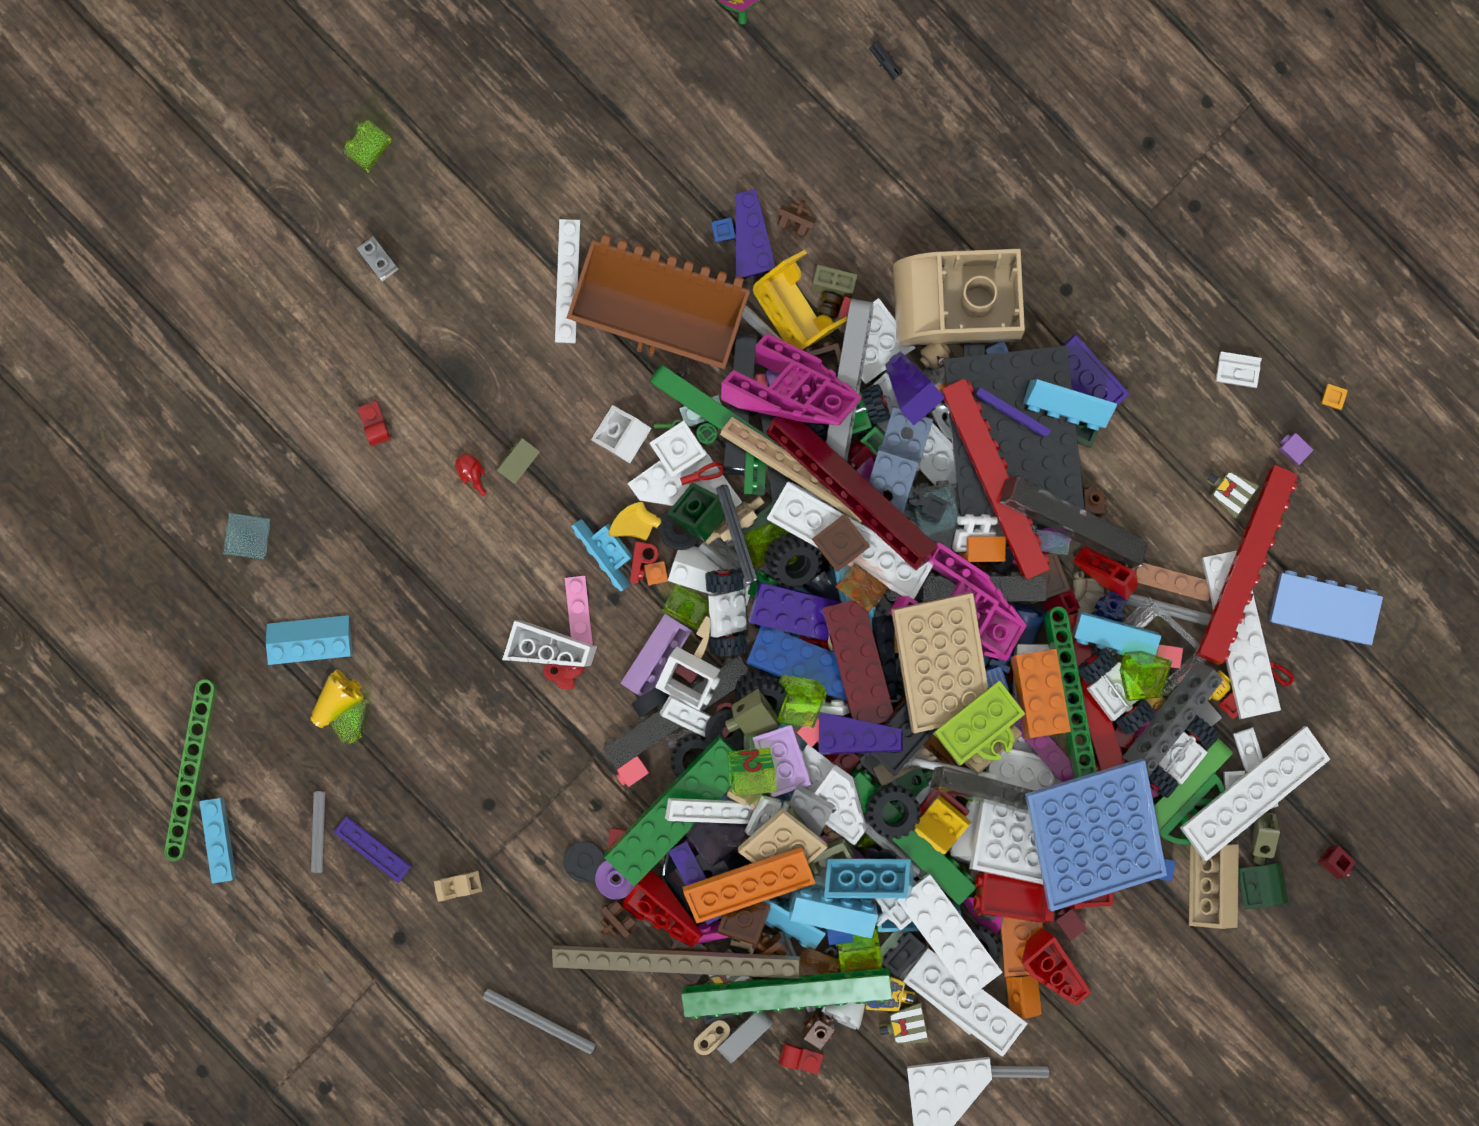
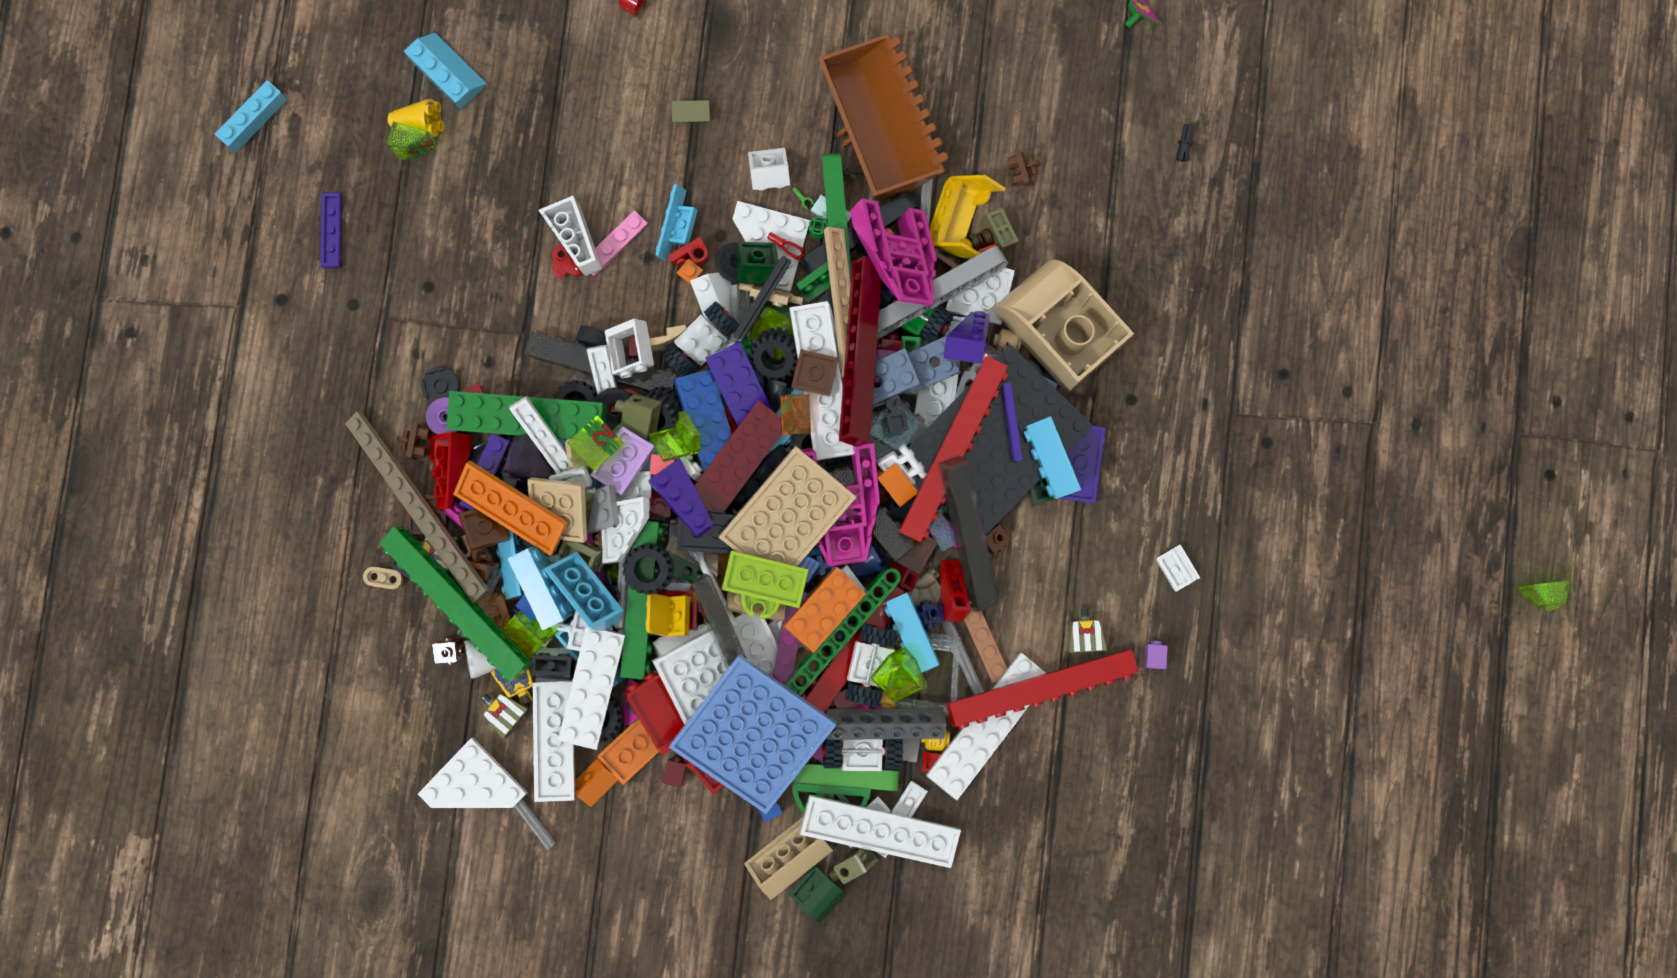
camera: 45 degrees right, 5 degrees down
bright green beam [164,679,217,861] -> none
light grey axle [311,791,325,873] -> none
tan brick [434,871,482,902] -> none
red piece [455,454,487,496] -> none
light grey axle [483,989,595,1054] -> none
white plate [555,219,580,344] -> none
yellow arm [608,502,661,542] -> none
coral brick [616,755,649,787] -> none
lavender brick [621,614,692,697] -> none
white plate [650,421,707,478] -> none
clear neon green slope [661,584,709,630] -> none
blue plate [711,218,736,243] -> none
light grey beam [716,1011,774,1064] -> none
dark purple wedge [736,189,775,279] -> none
red plate [778,1042,824,1075] -> none
red wedge [1021,928,1091,1006] -> none
coral brick [1150,645,1183,669] -> none
light blue brick [1268,570,1383,645] -> none
red piece [1269,660,1294,686] -> none
dark red brick [1317,846,1356,879] -> none
light orange plate [1321,384,1348,410] -> none

